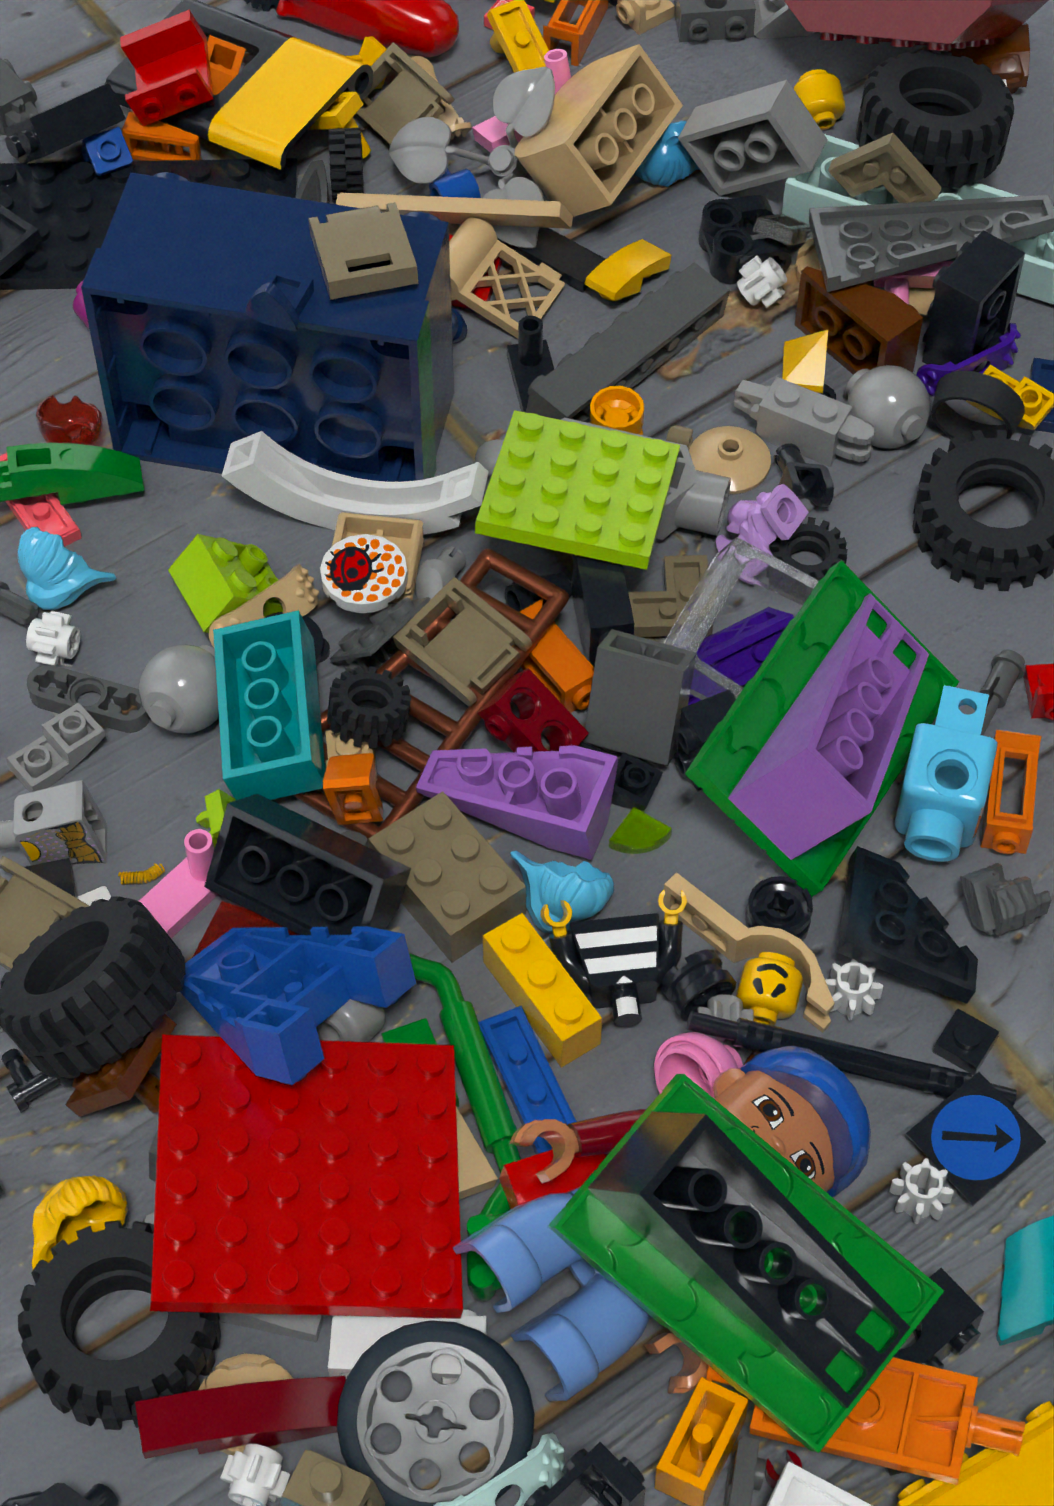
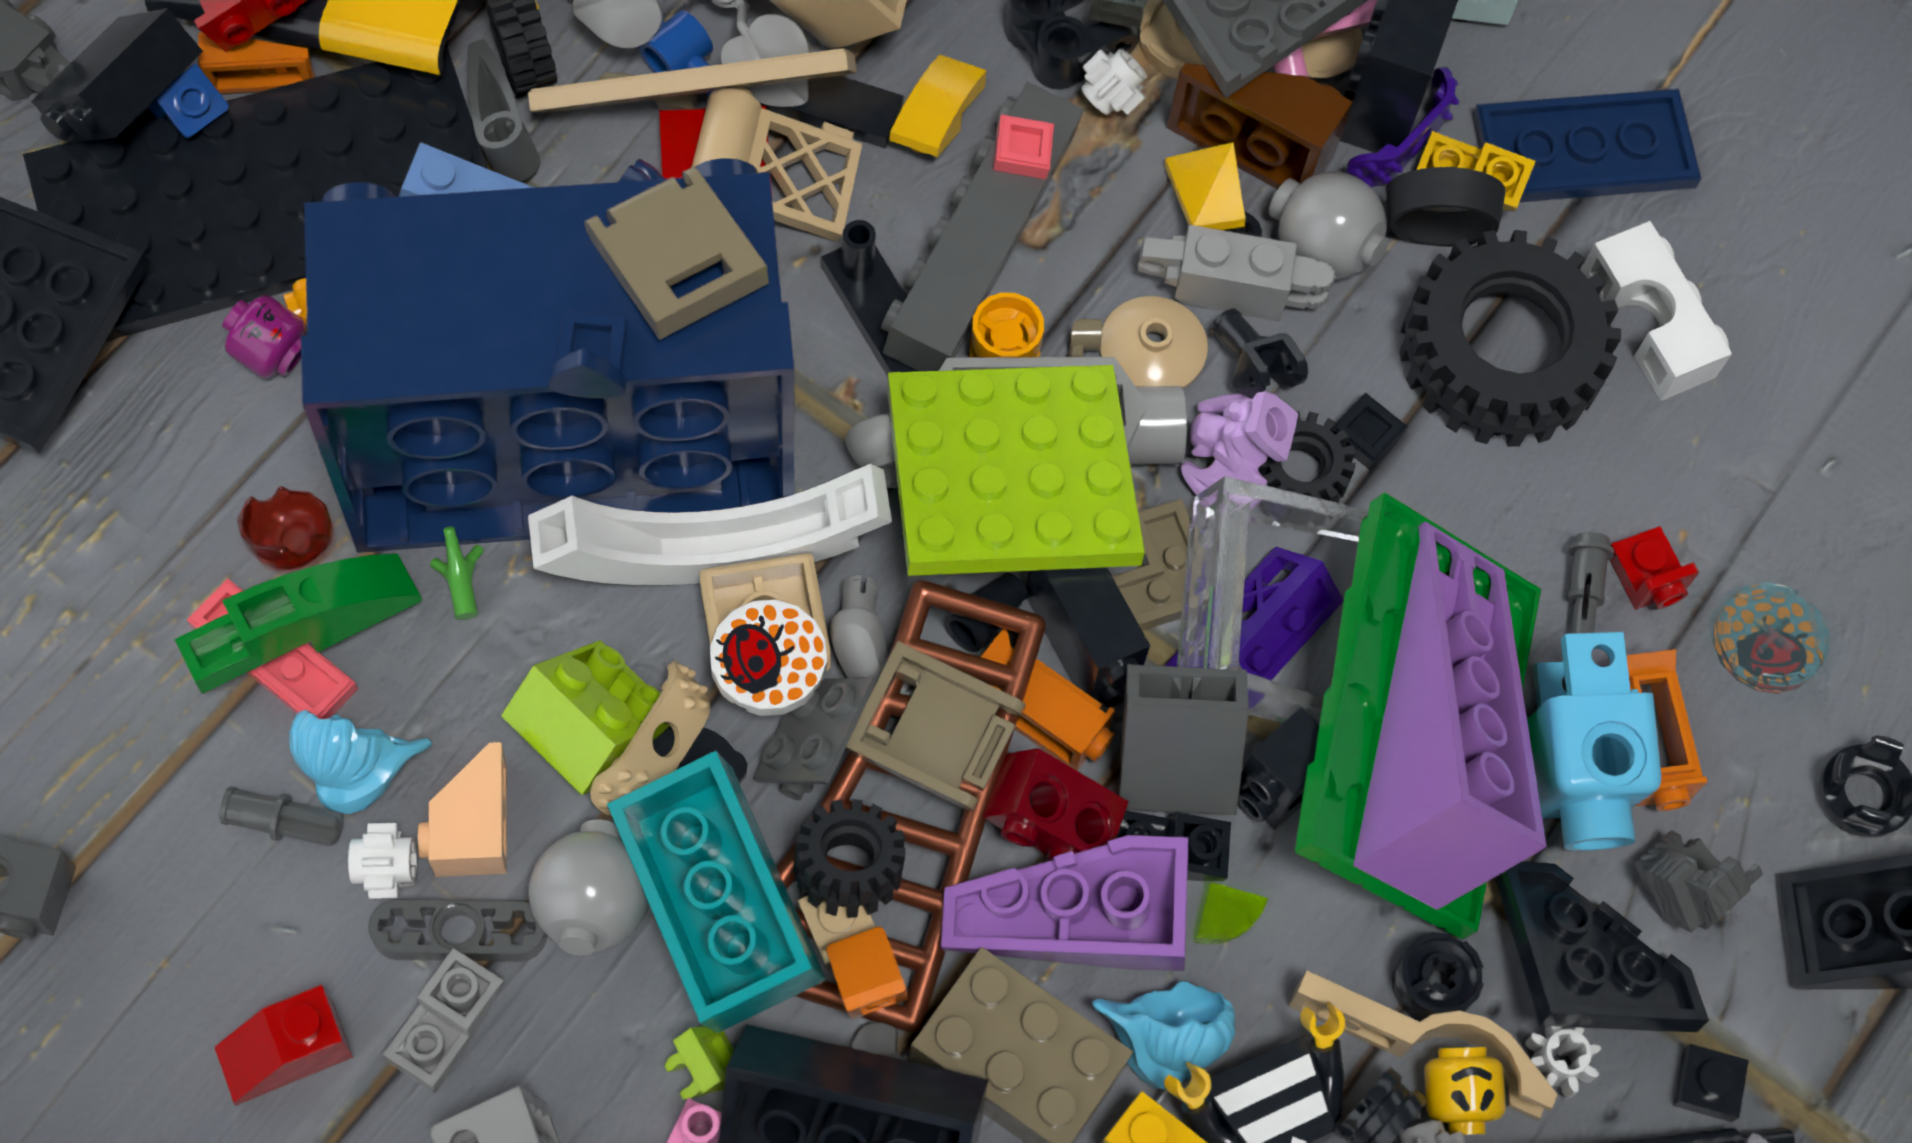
camera: 25 degrees left, 10 degrees up
none -> light nougat slope [418,742,507,877]
none -> bright green bar [430,526,484,620]
none -> coral tile [993,114,1054,179]
none -> black tile [1333,392,1408,470]

